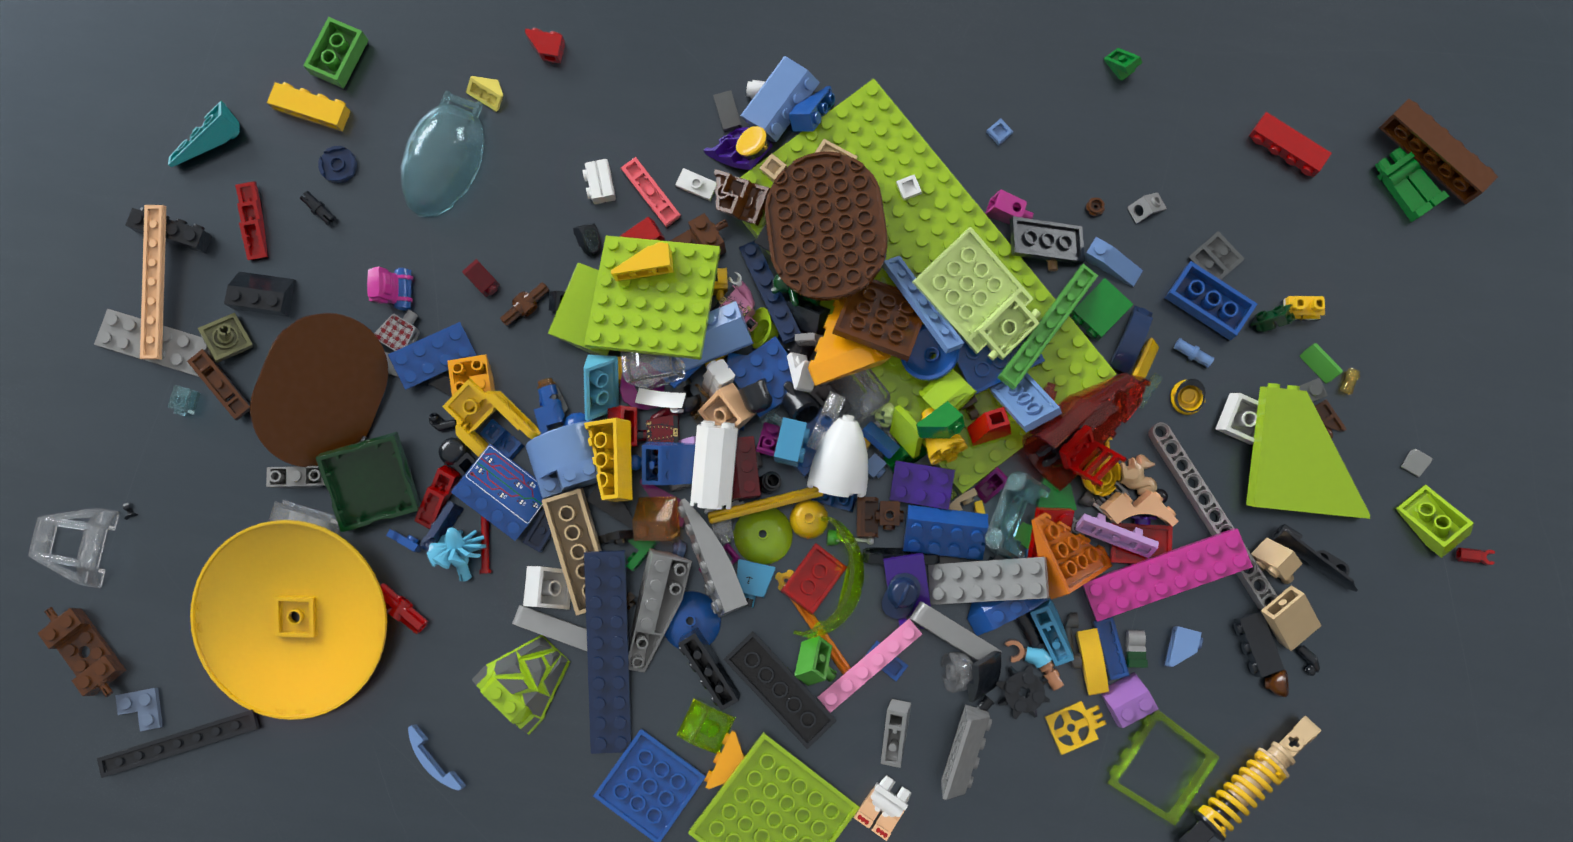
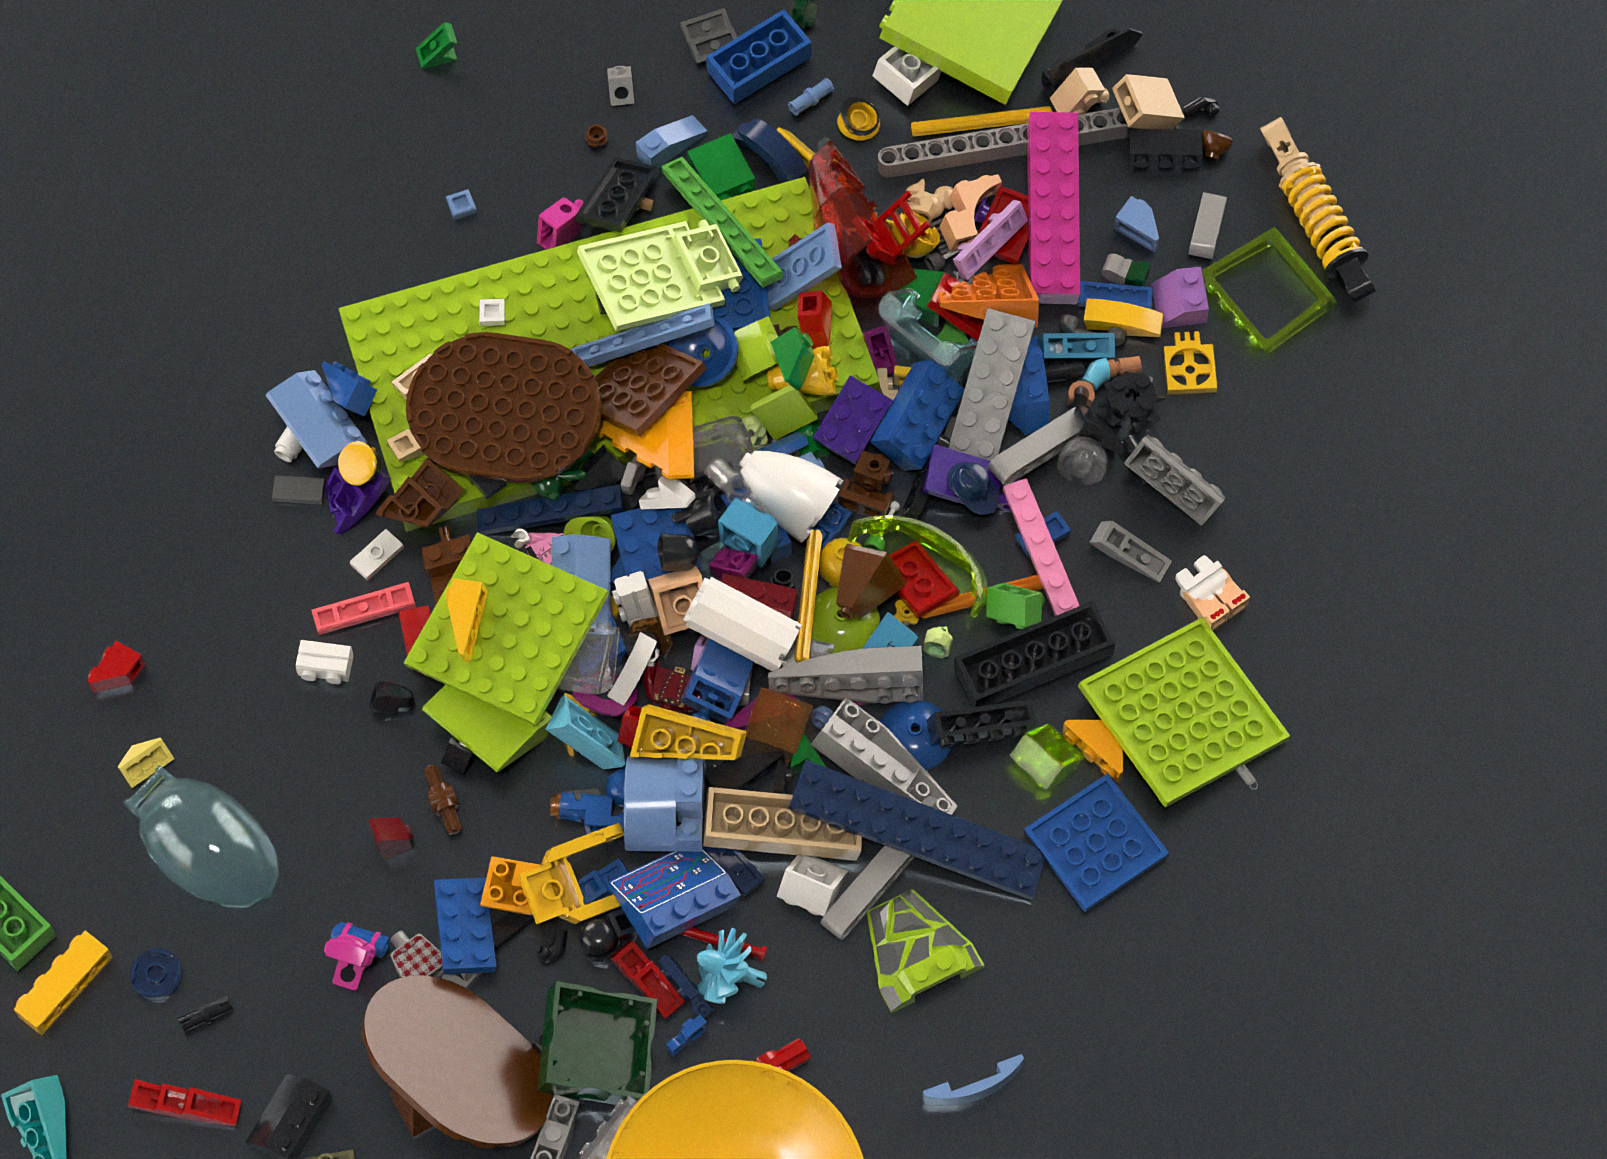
camera: 75 degrees left, 15 degrees down
none -> reddish brown slope [836,544,907,620]
none -> yellow axle [911,106,1052,136]
none -> yellowish green rock [923,626,953,658]
none -> light grey beam [1188,192,1227,259]

